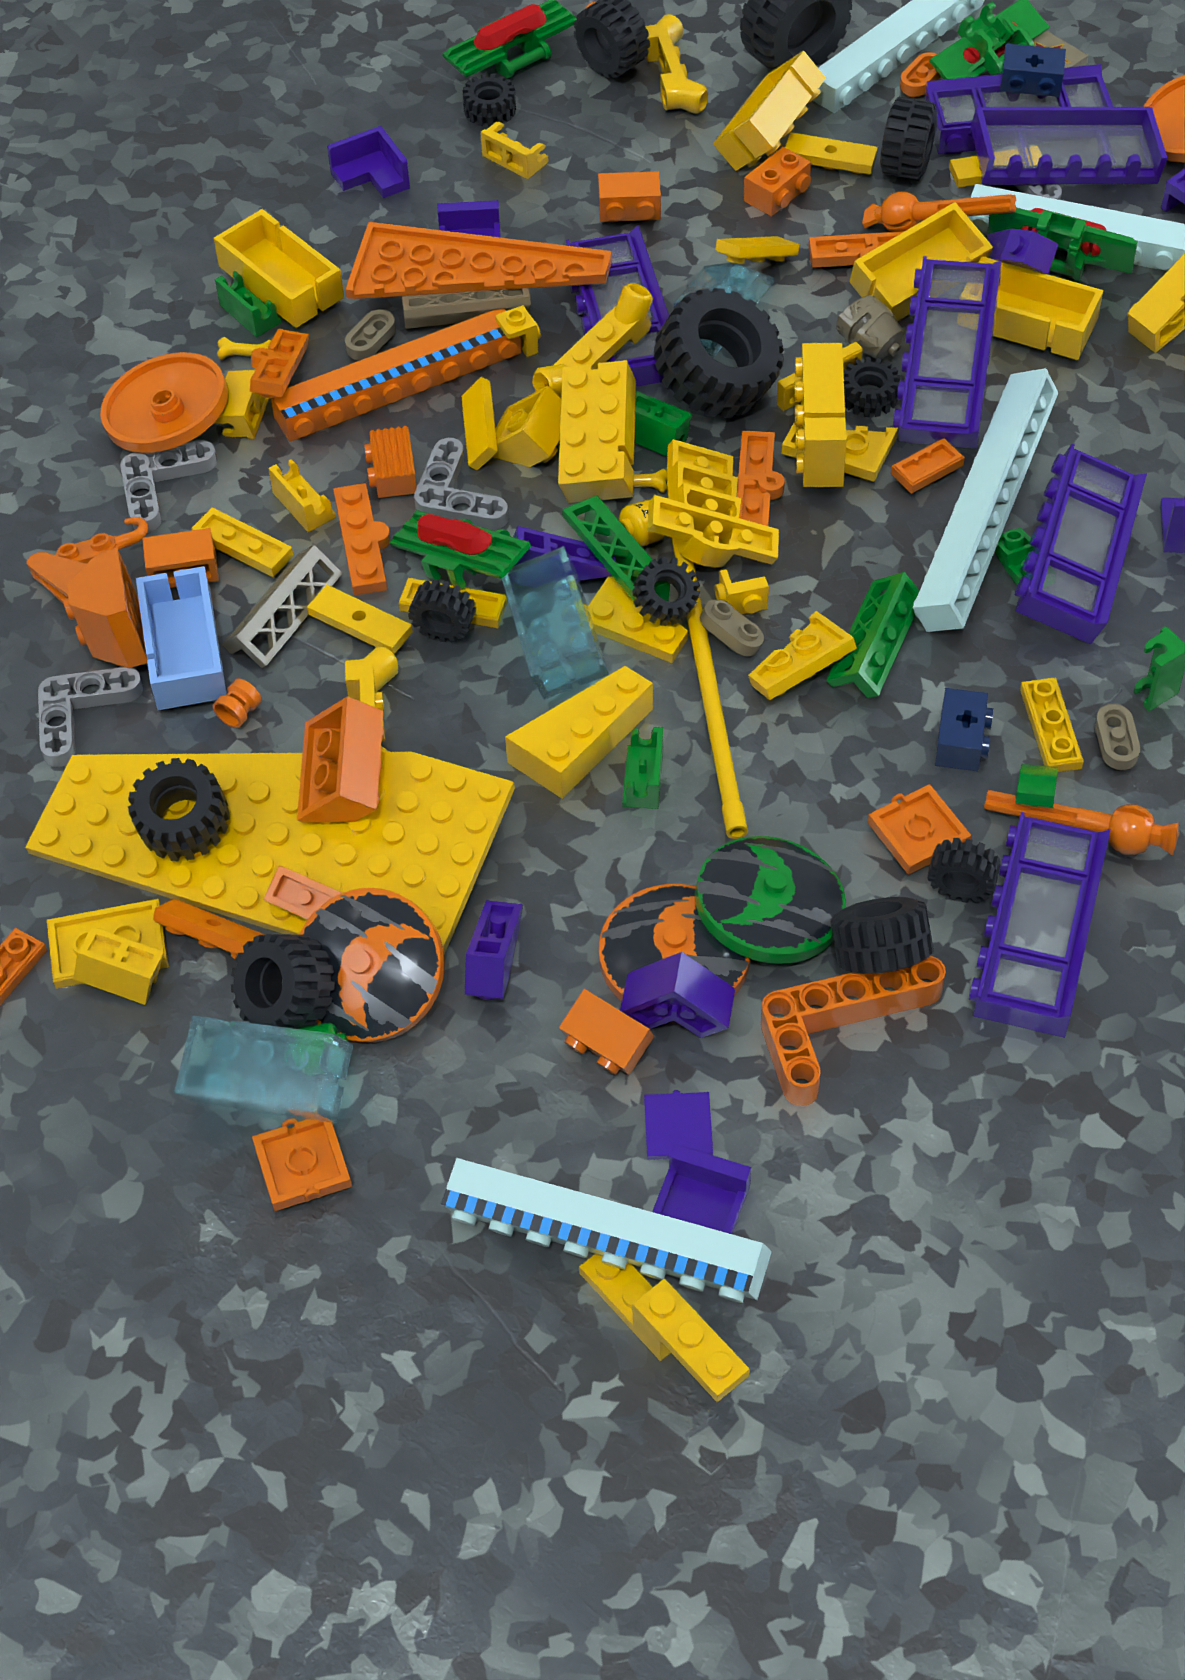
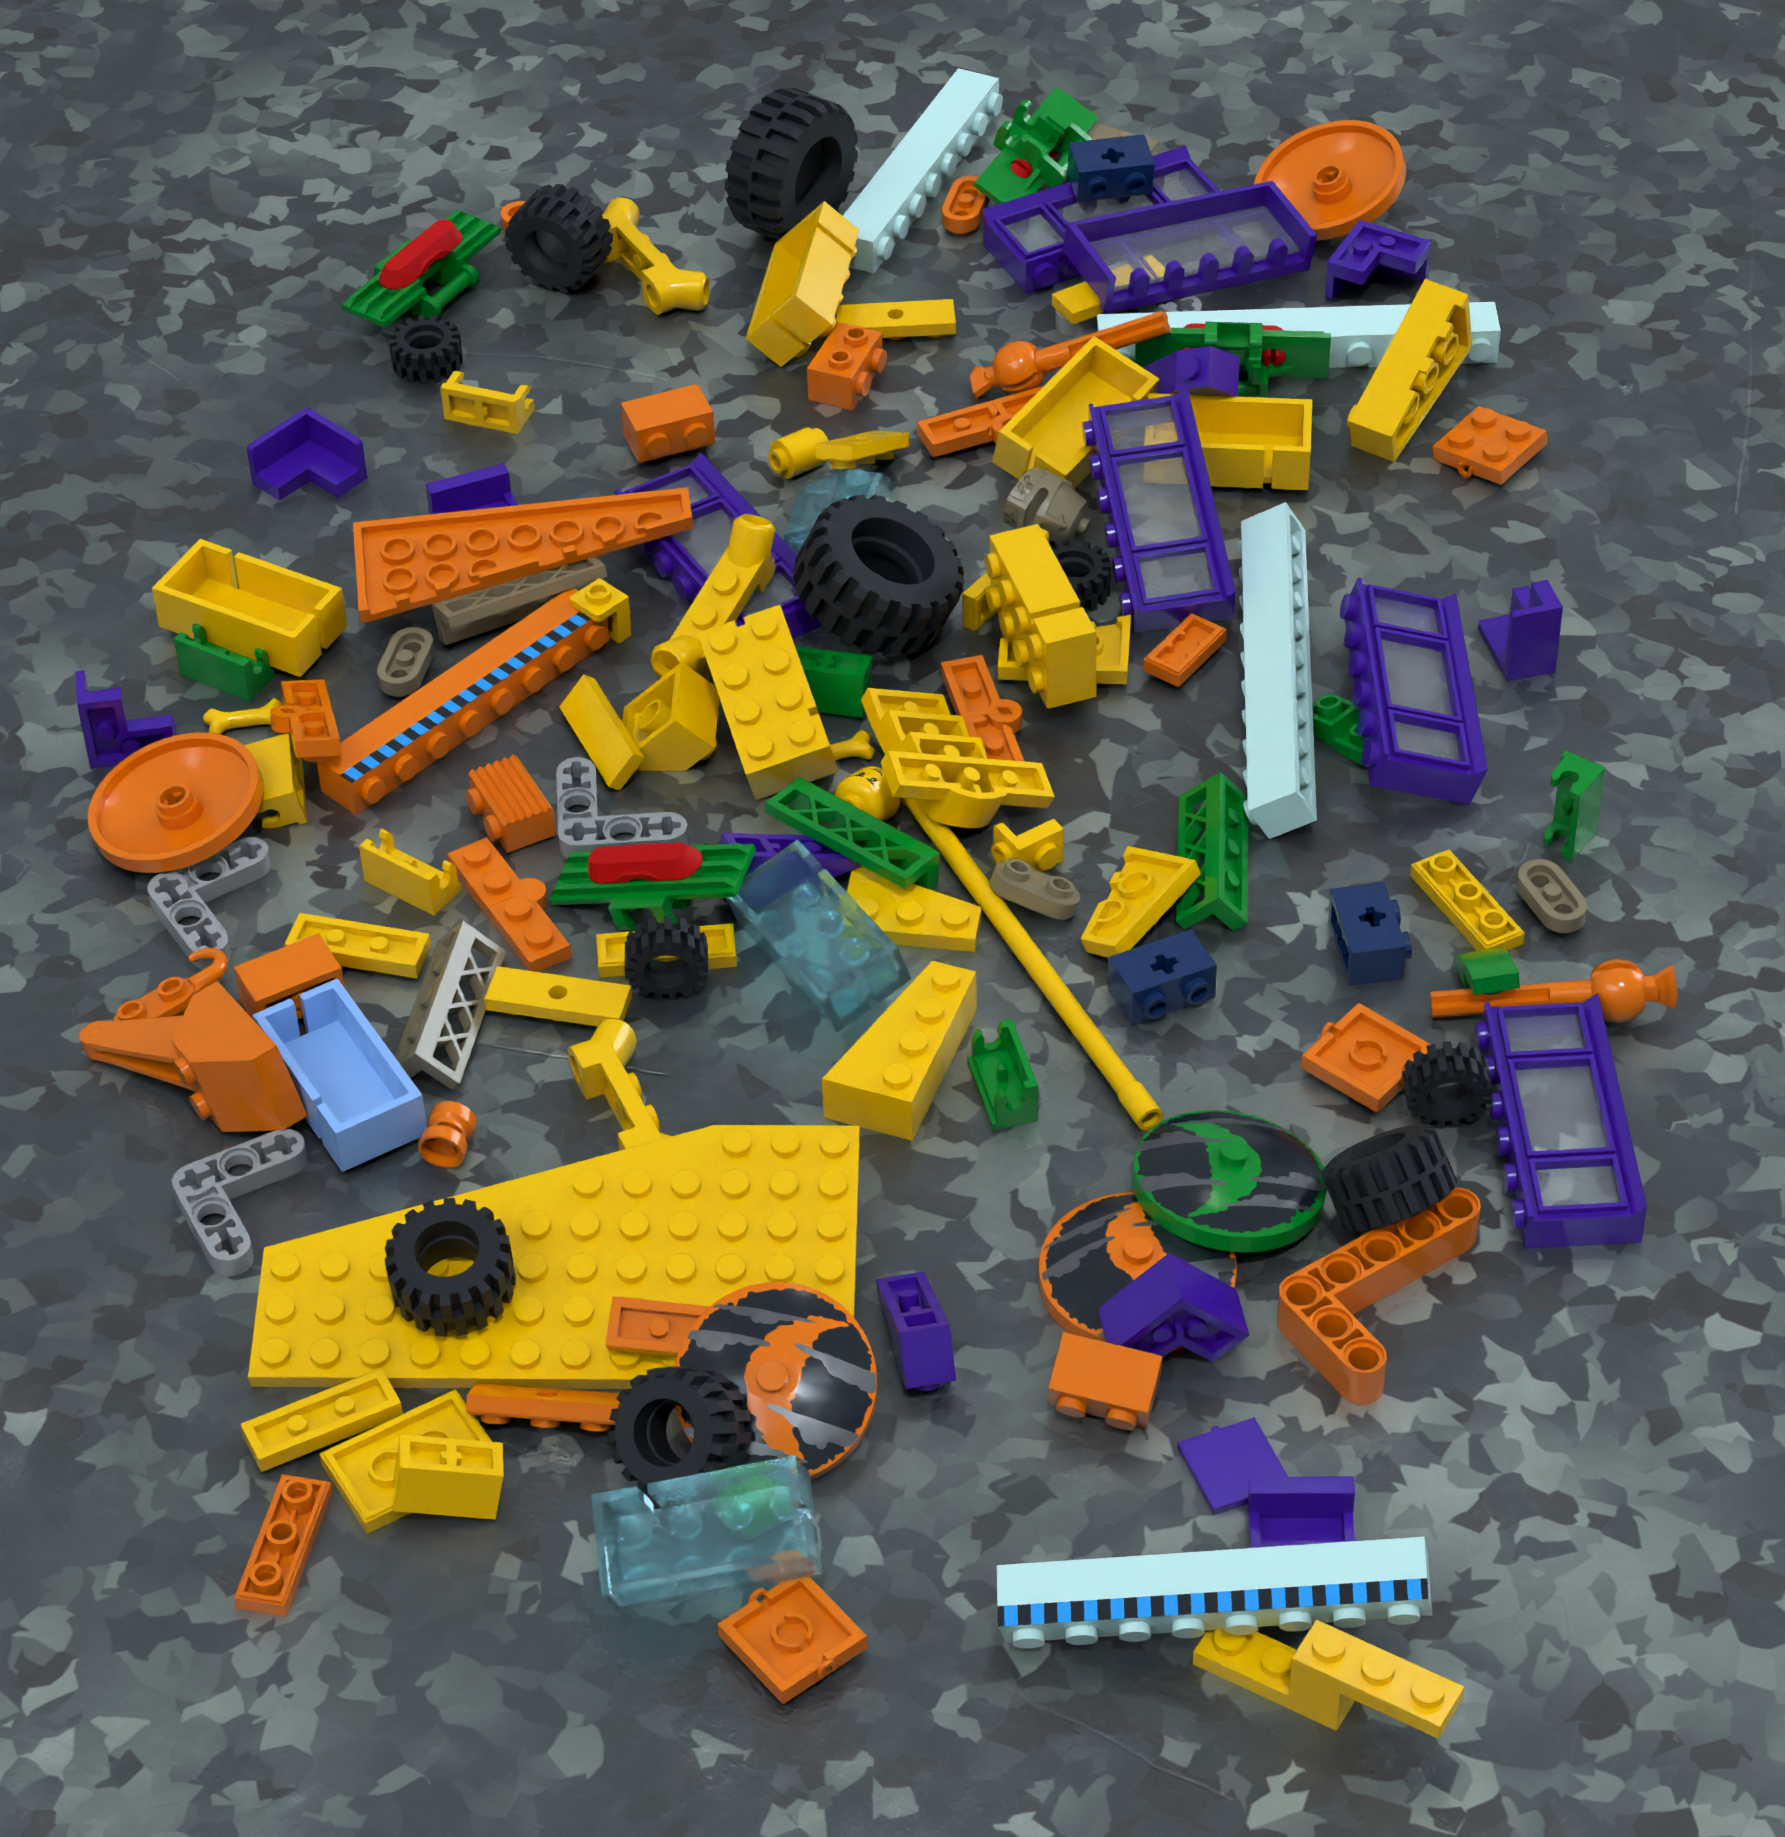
camera: 20 degrees left, 10 degrees down
orange slope [297,696,384,823] -> none
black tyre [632,557,700,626] -> none
black tyre [880,96,937,180] -> none
none -> dark purple panel [75,670,176,769]
none -> yellow plate [240,1368,403,1472]
none -> yellow brick [768,427,829,479]
none -> dark blue brick [1108,929,1217,1026]

